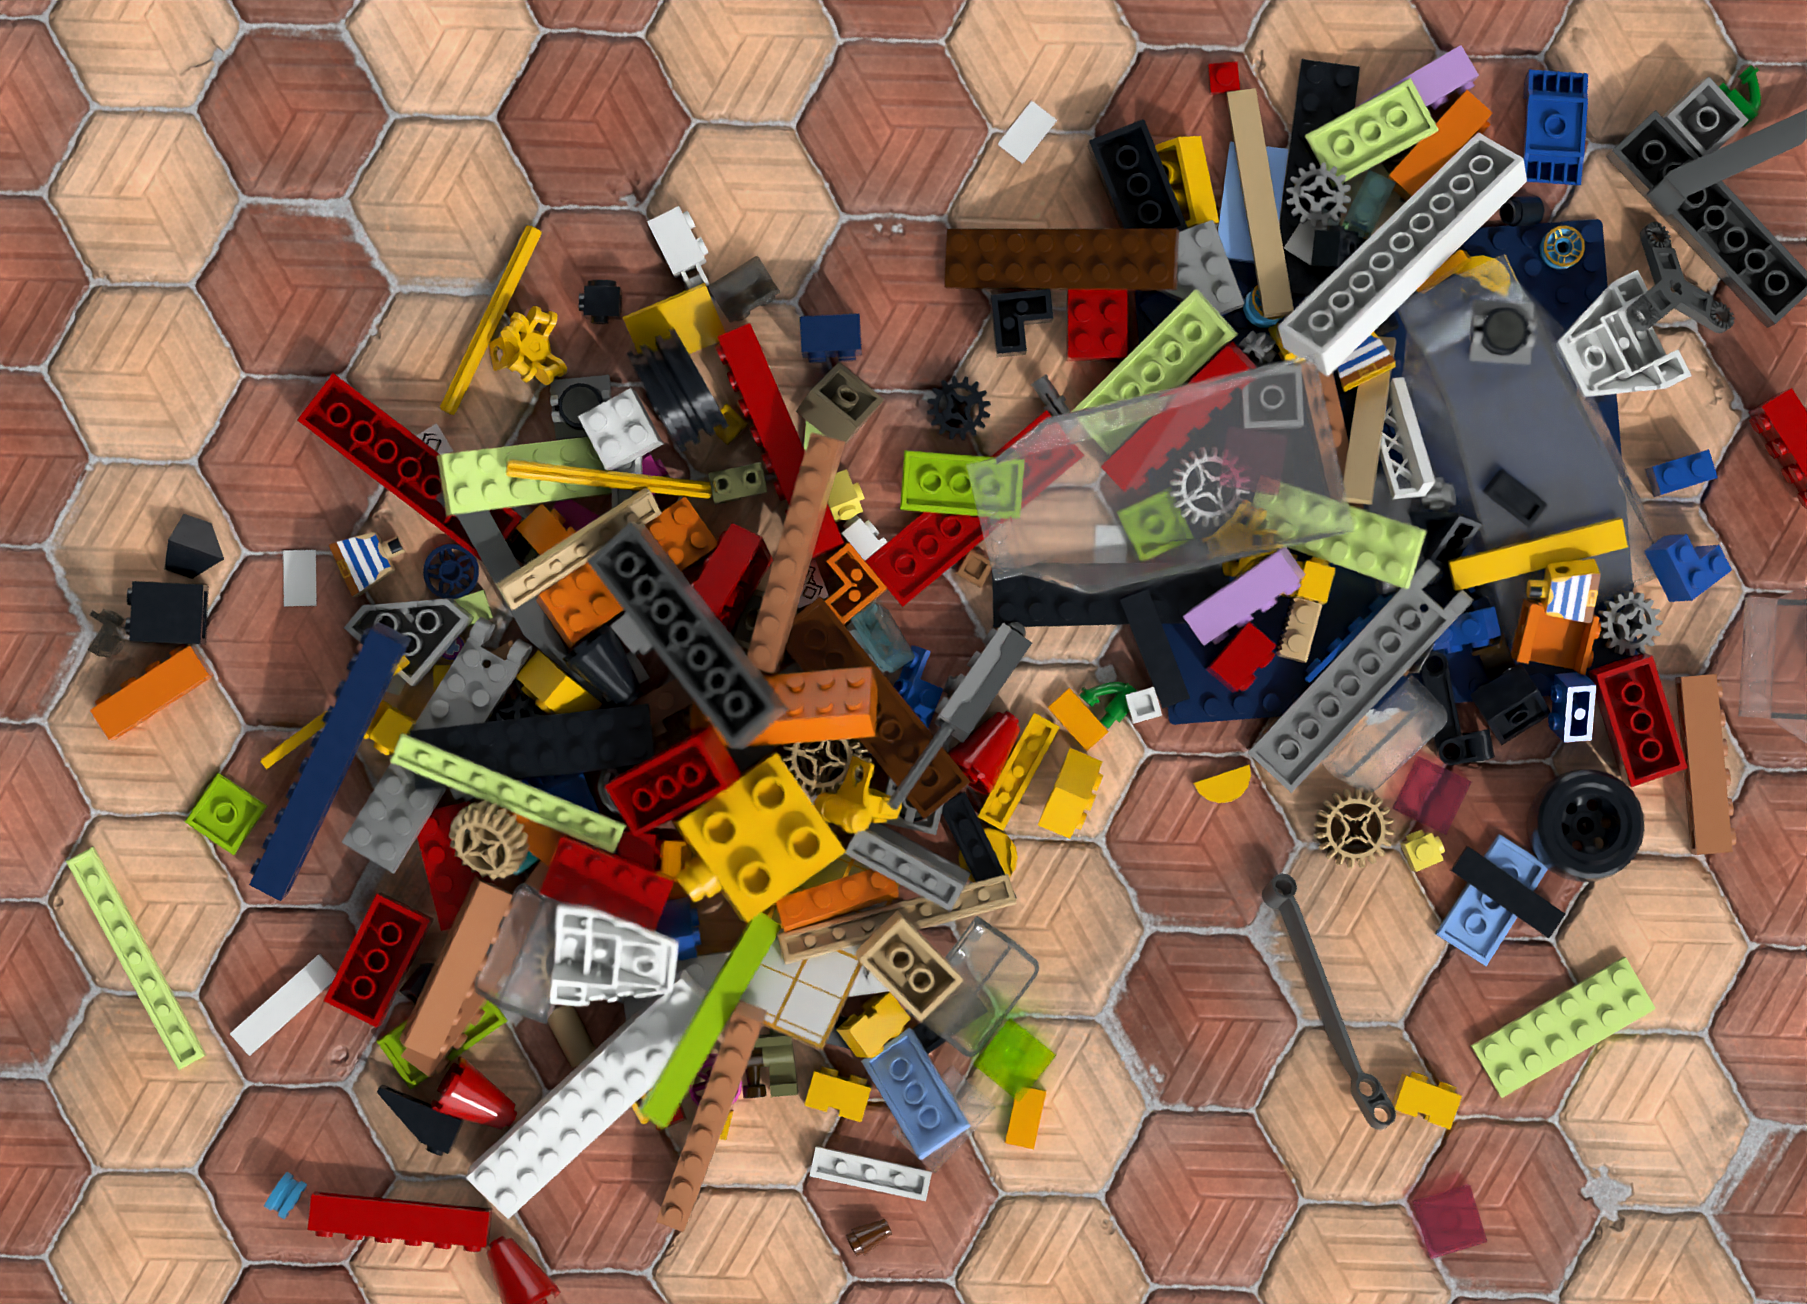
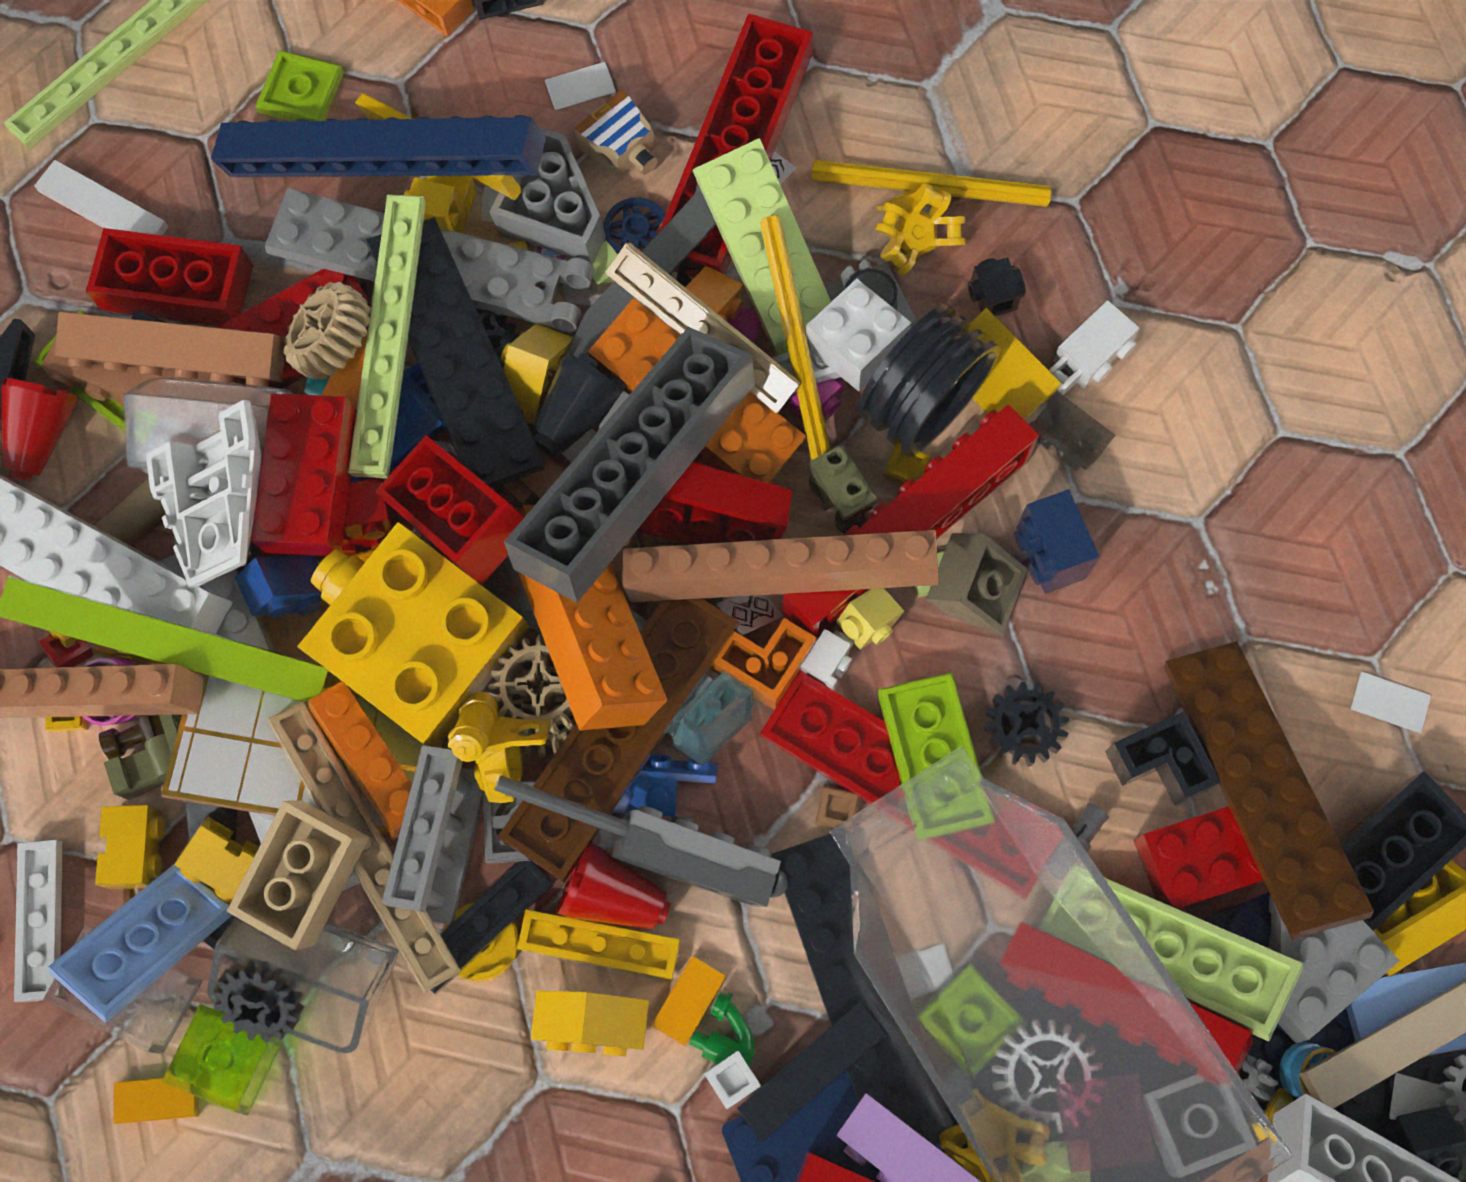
camera: 75 degrees right, 15 degrees down
none -> black gear [212,958,305,1043]

